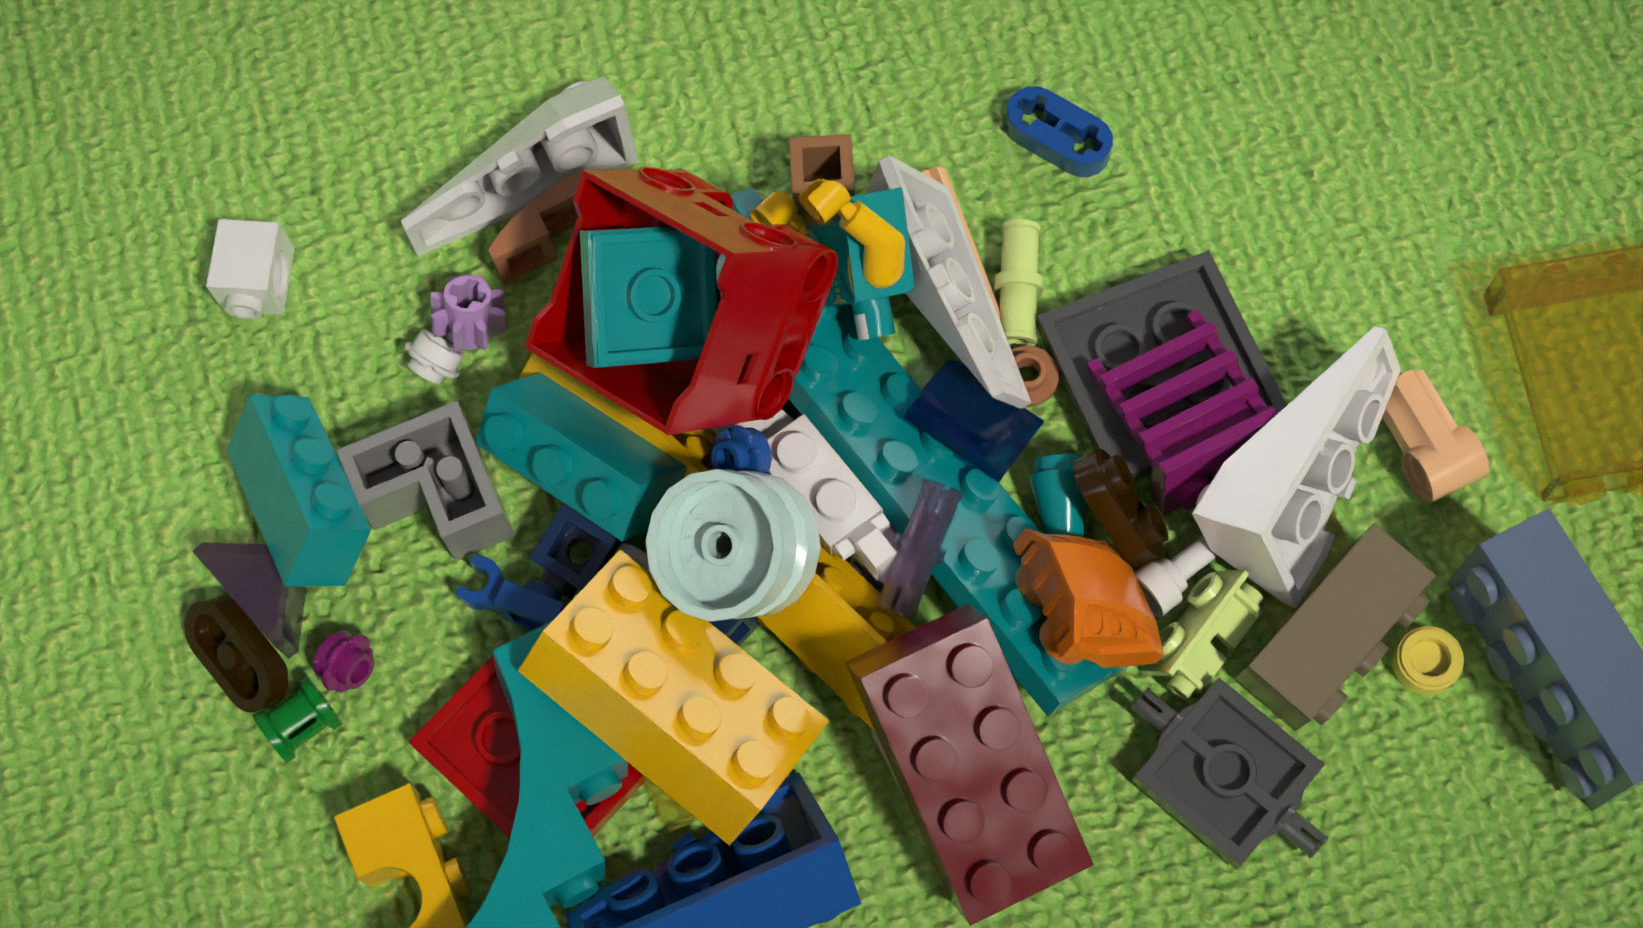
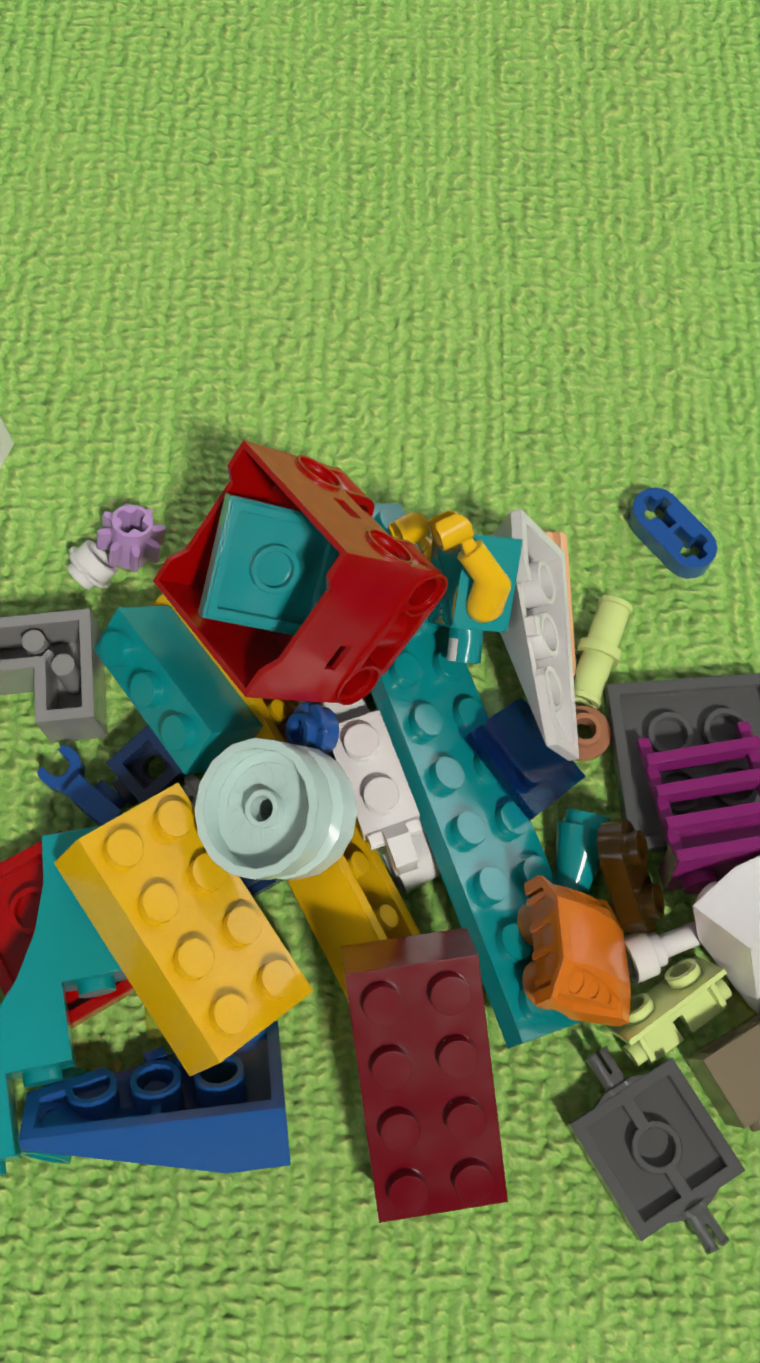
camera: 10 degrees right, 0 degrees up
white wedge [401,76,639,256] -> none
nougat slope [488,167,585,285] -> none
medium nougat brick [789,134,855,217] -> none
clear purple pin [876,478,964,618] -> none

